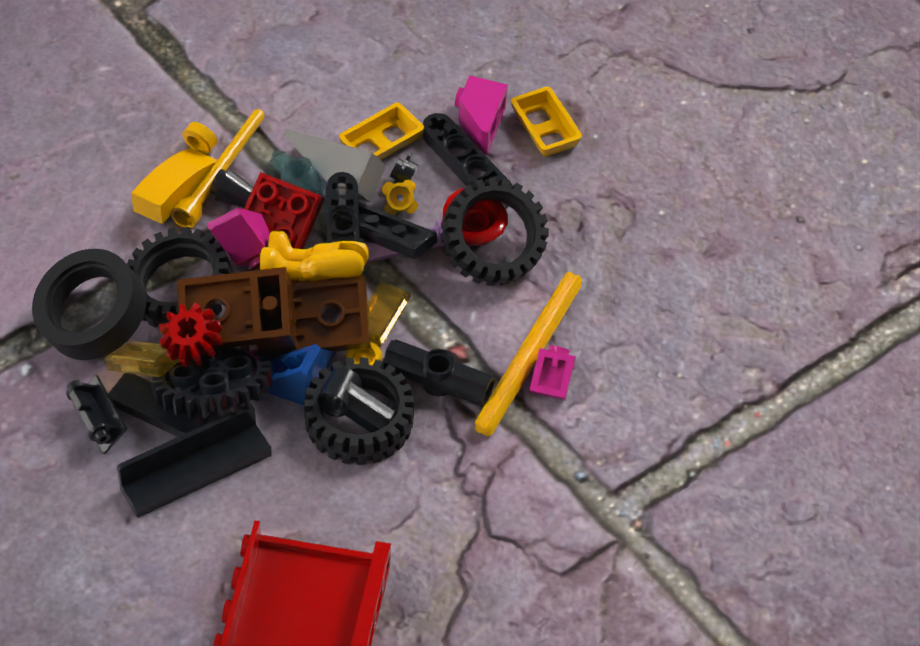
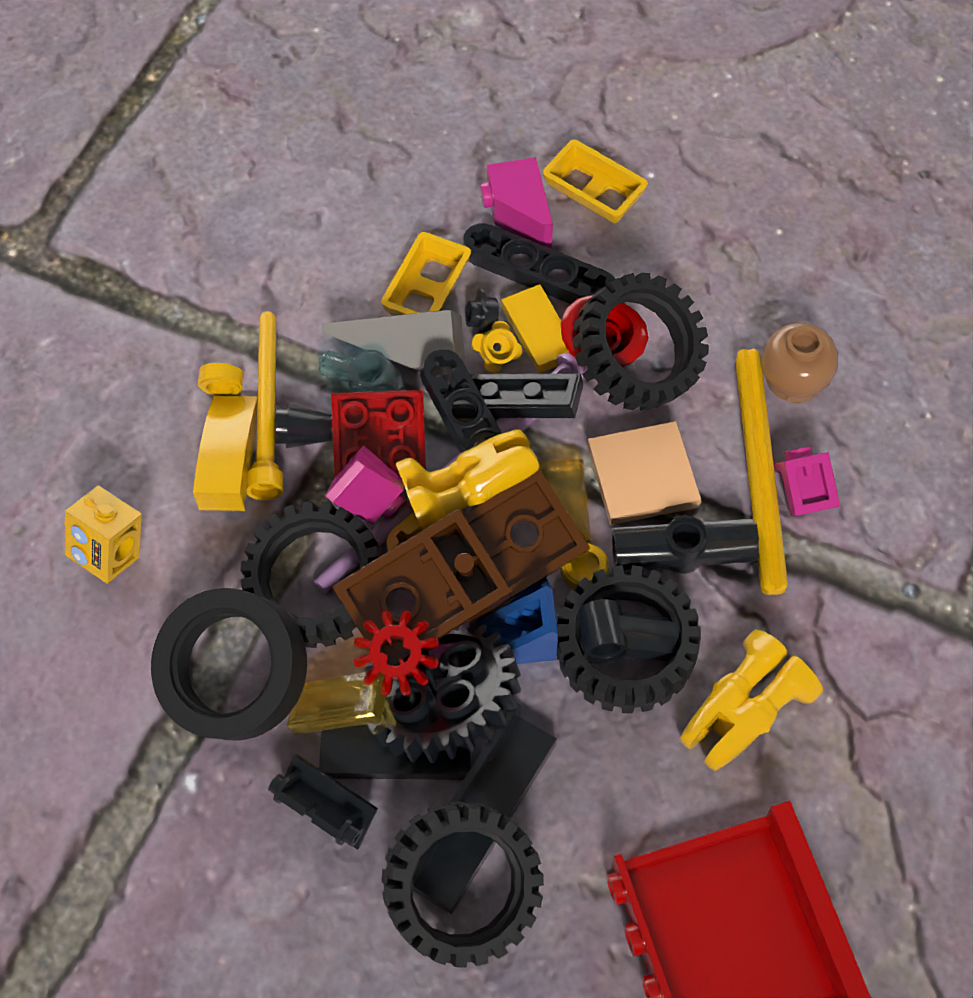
camera: 25 degrees left, 10 degrees up
none -> yellow head [64,485,142,584]
none -> black tyre [381,801,544,968]
none -> yellow tile [501,284,569,374]
none -> light nougat tile [587,421,701,525]
none -> yellow piece [679,629,824,771]
none -> medium nougat piece [762,322,838,403]

